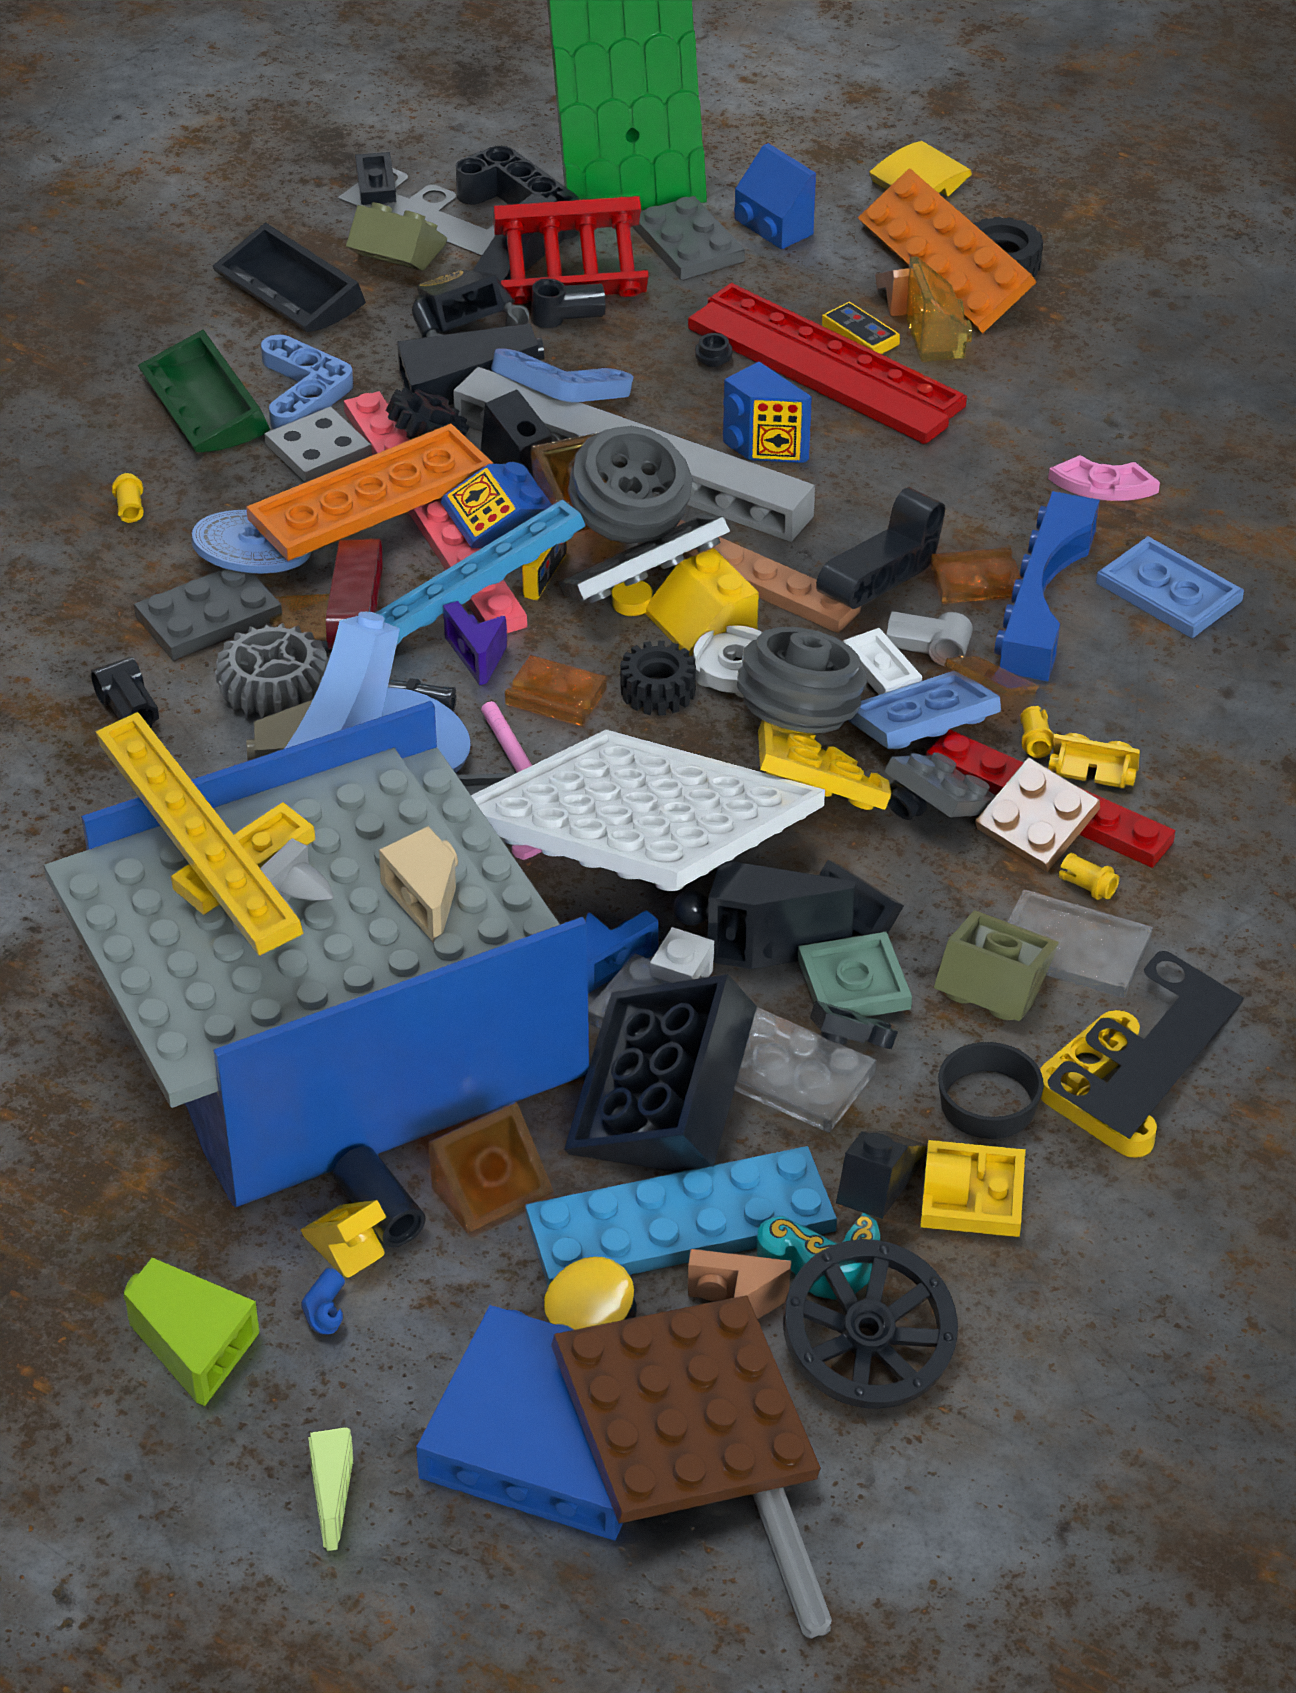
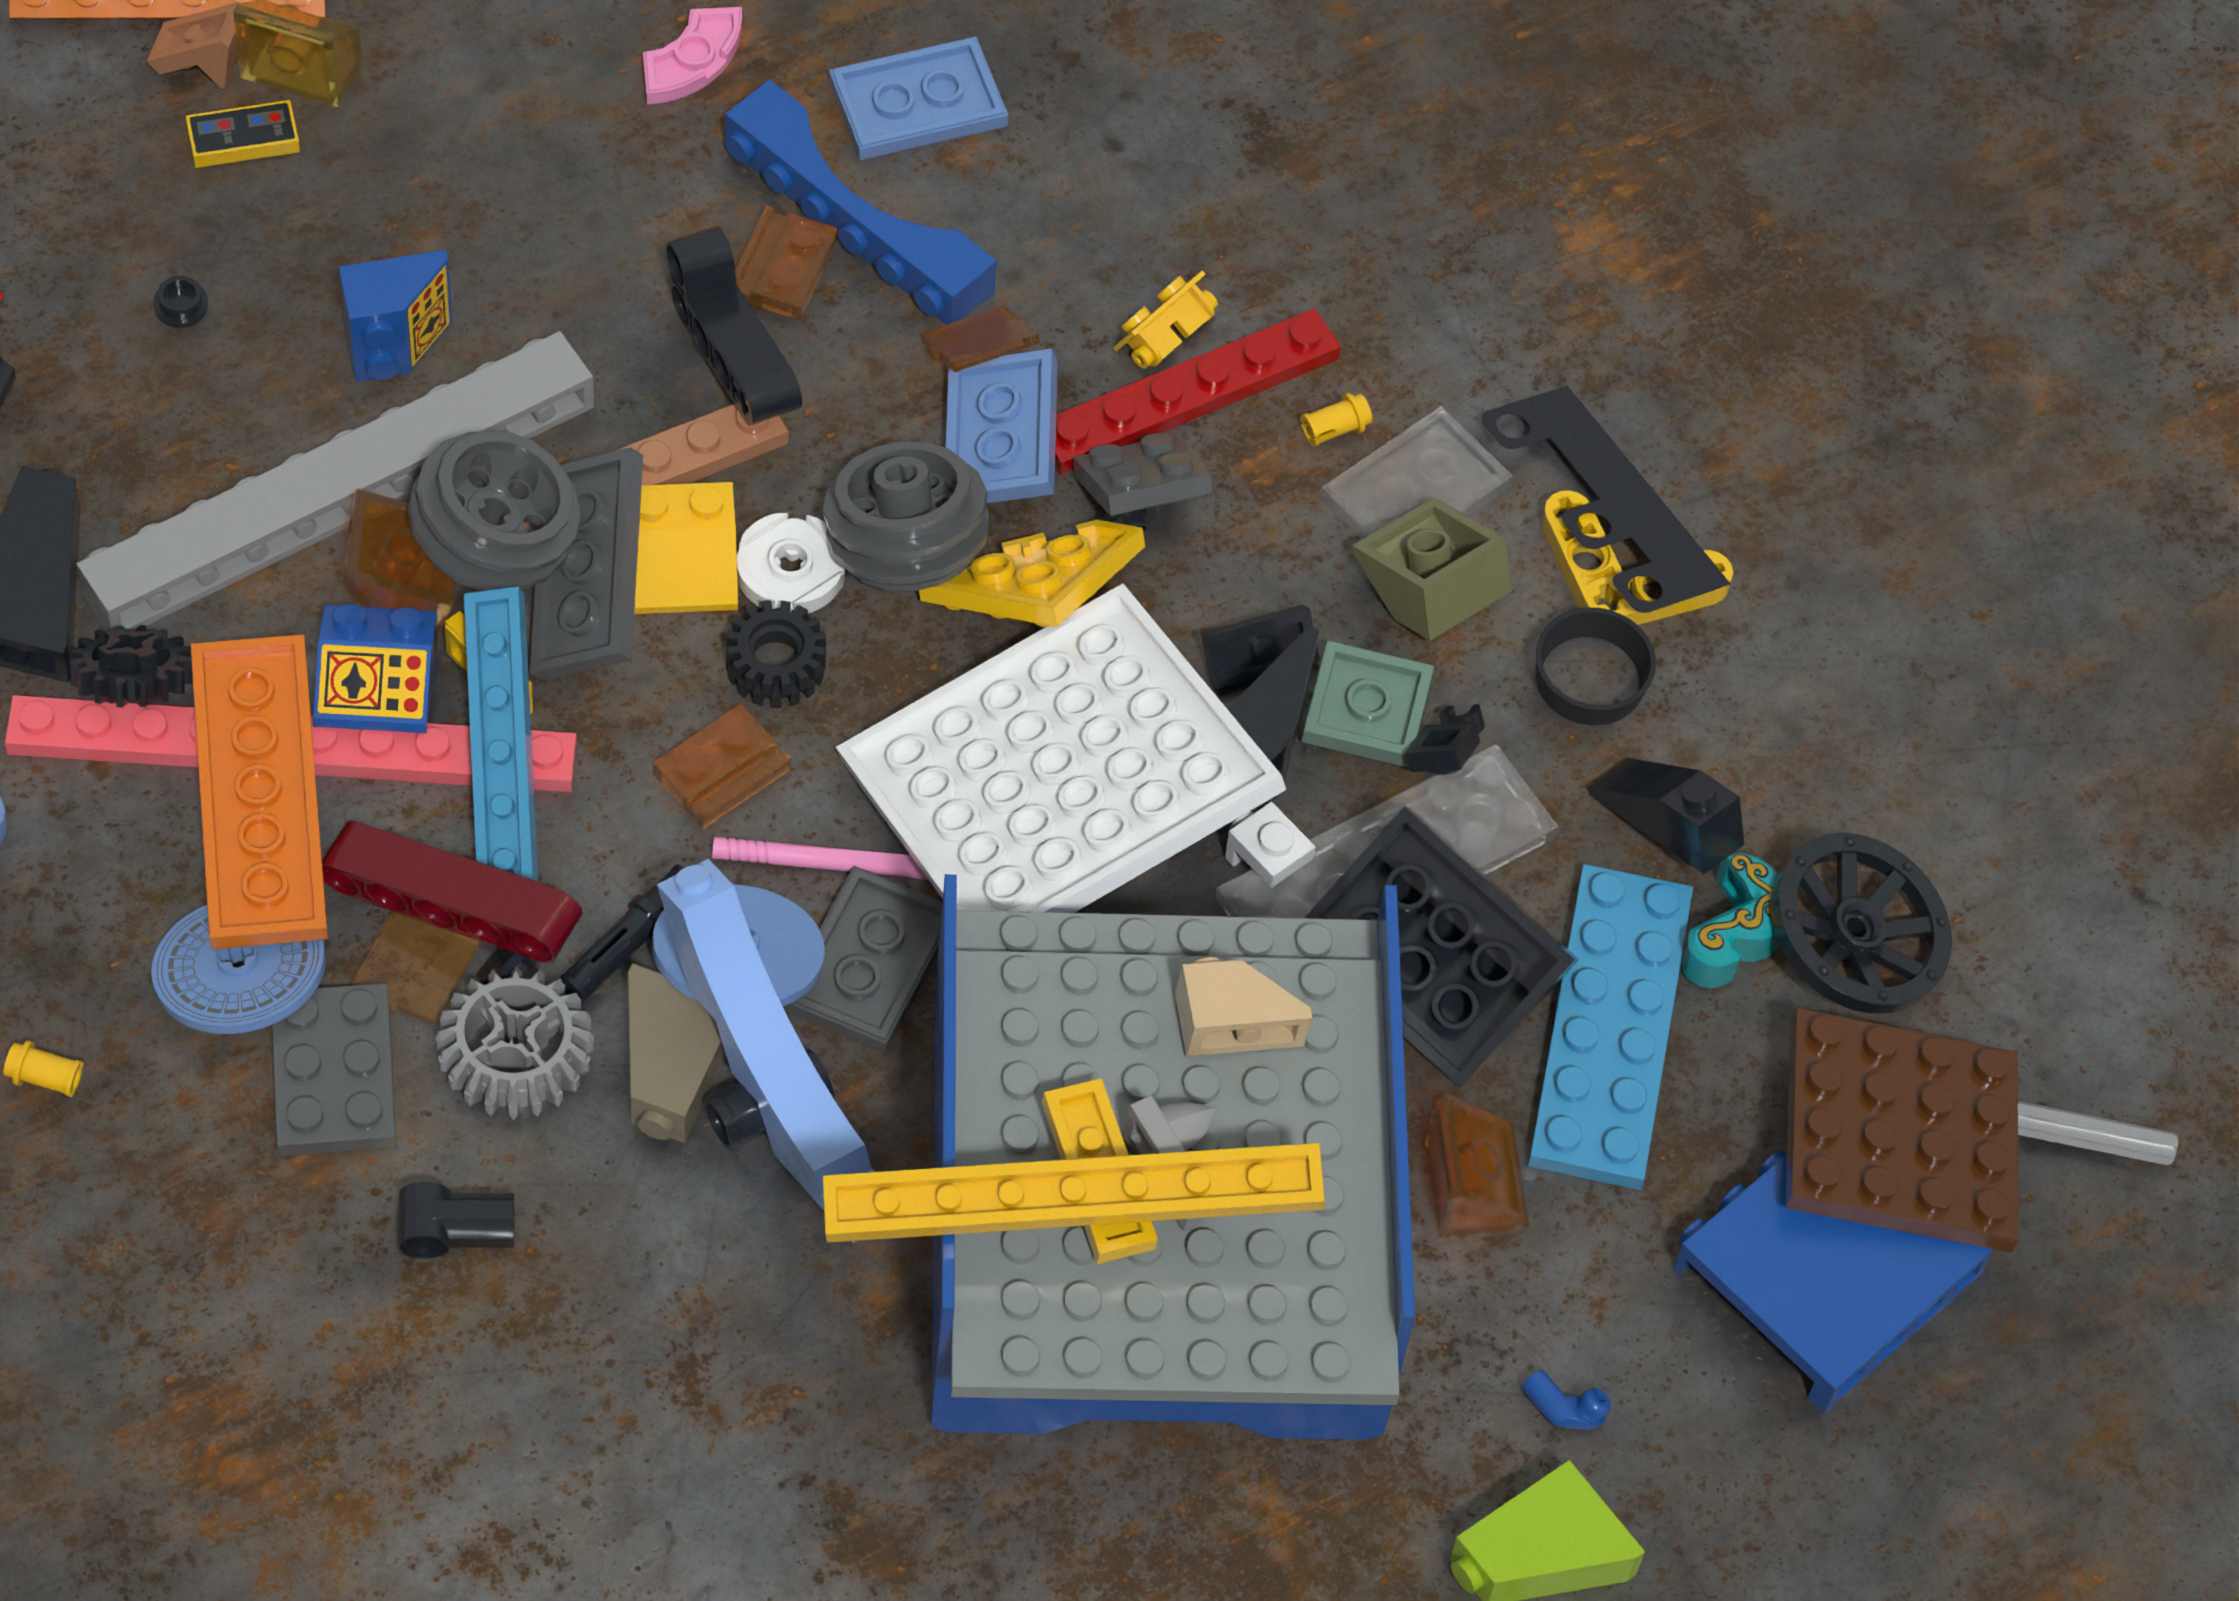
camera: 70 degrees left, 15 degrees up
light grey tile [265,406,372,483] -> none
yellow slope [300,1200,387,1278] -> none
yellowish green slope [308,1428,353,1551] -> none
black pin [333,1146,426,1248] -> none
dark purple slope [443,601,507,685] -> none
black torso [480,389,558,485] -> none
medium blue beam [491,349,634,402] -> none
yellow piece [544,1256,637,1330] -> none
blue slope [586,910,658,993] -> none
red tile [688,302,949,444] -> none
nougat slope [688,1249,791,1319] -> none
red tile [708,283,967,419] -> none
white plate [843,628,922,695] -> none
light grey piece [886,611,973,667] -> none
yellow plate [921,1140,1026,1237] -> none
plate [975,757,1100,872] -> none
yellow pin [1020,706,1054,758] -> none

